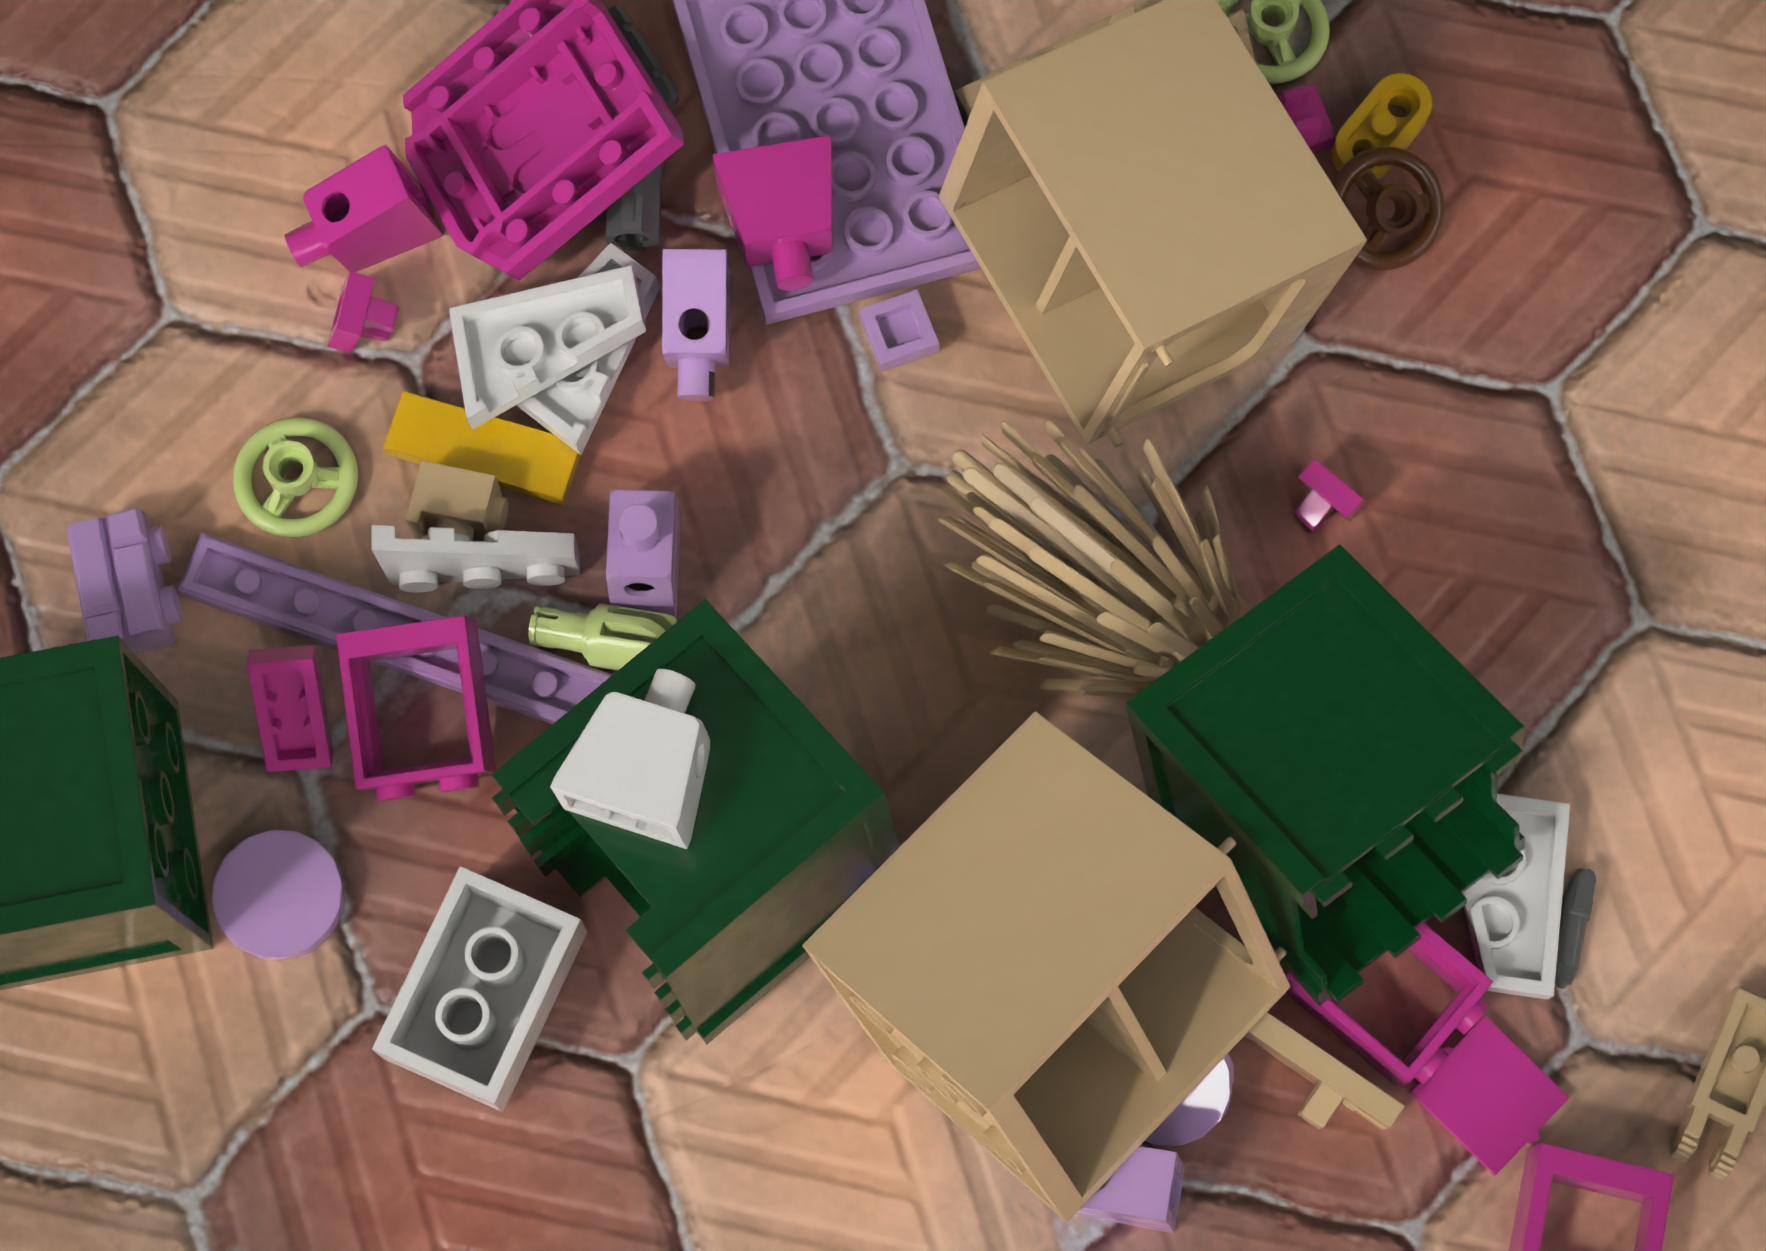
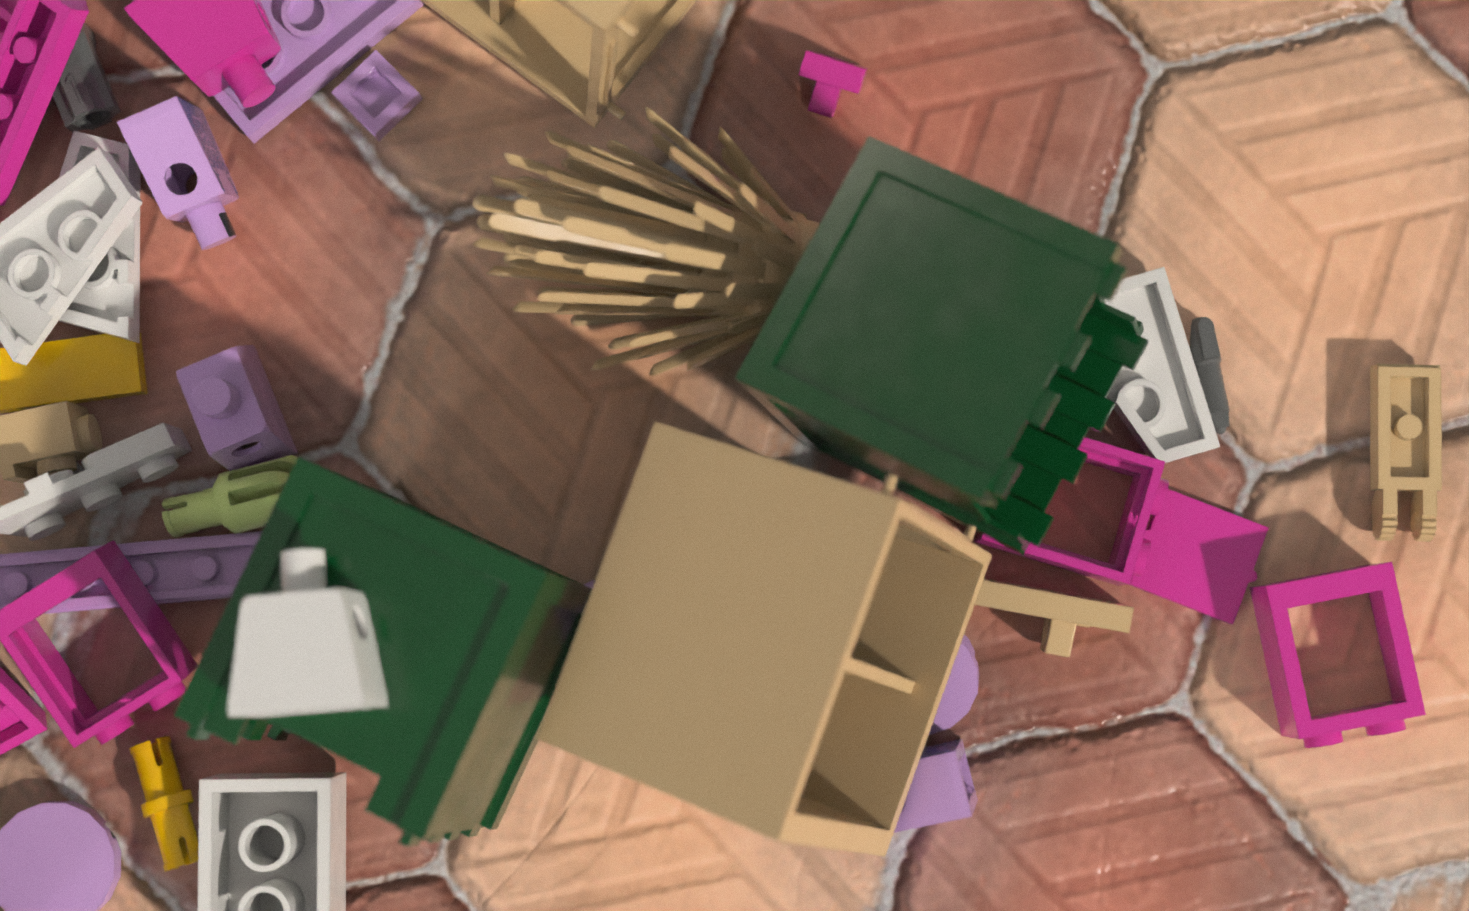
camera: 20 degrees left, 10 degrees up
none -> yellow pin [129,736,198,872]

